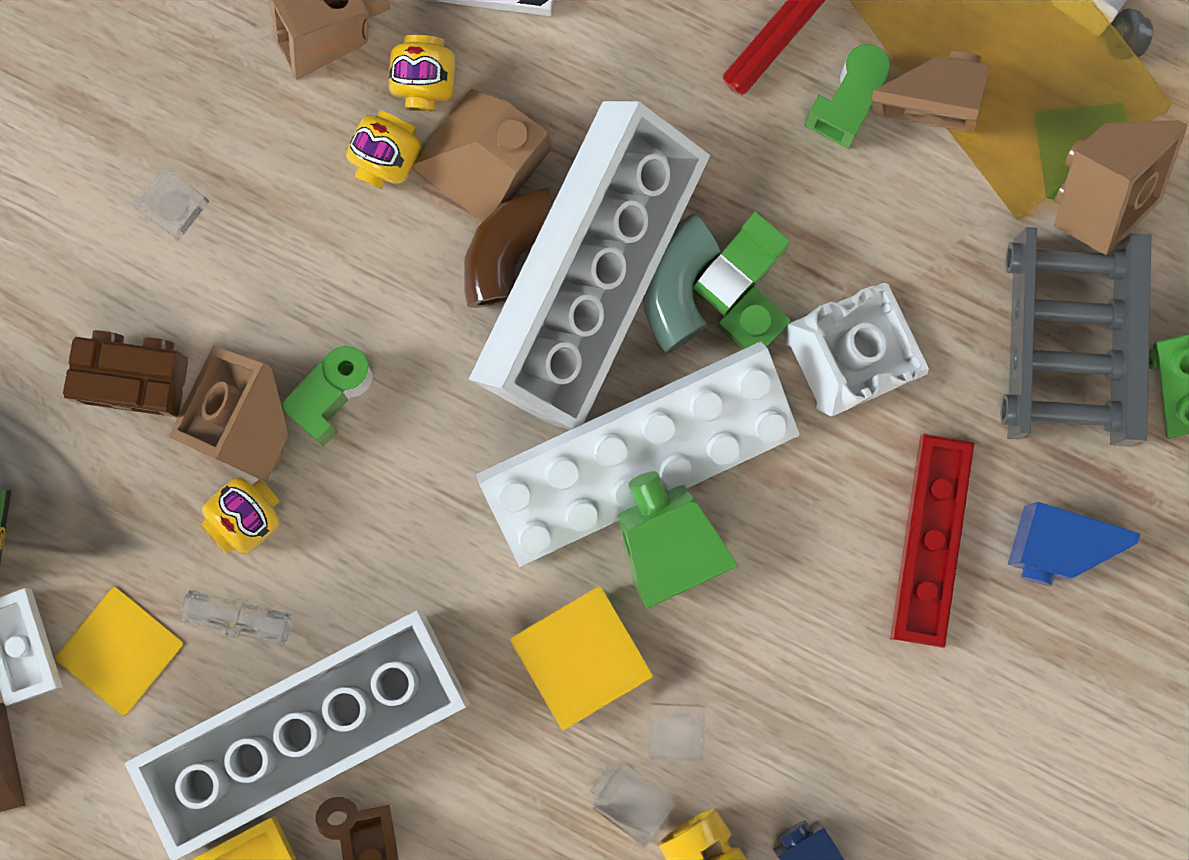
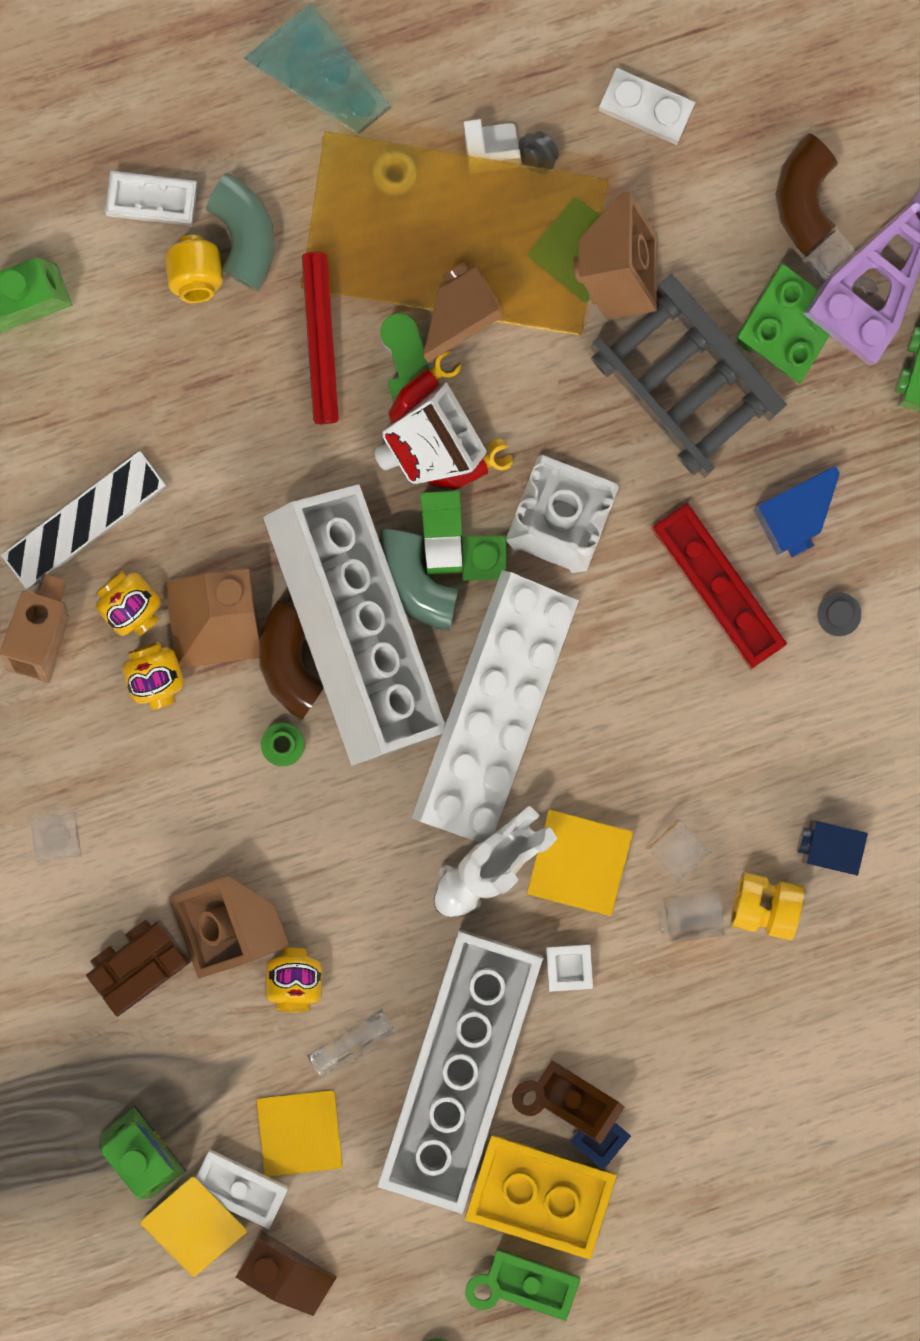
camera: 50 degrees left, 5 degrees up
bright green leg [281,346,373,447] -> none
bright green torso [618,471,738,609] -> none
none -> bright green plate [261,723,305,766]
none -> torso [375,350,513,489]
none -> white animal [434,806,558,917]
none -> white plate [546,944,593,992]
none -> dark grey plate [817,593,861,636]

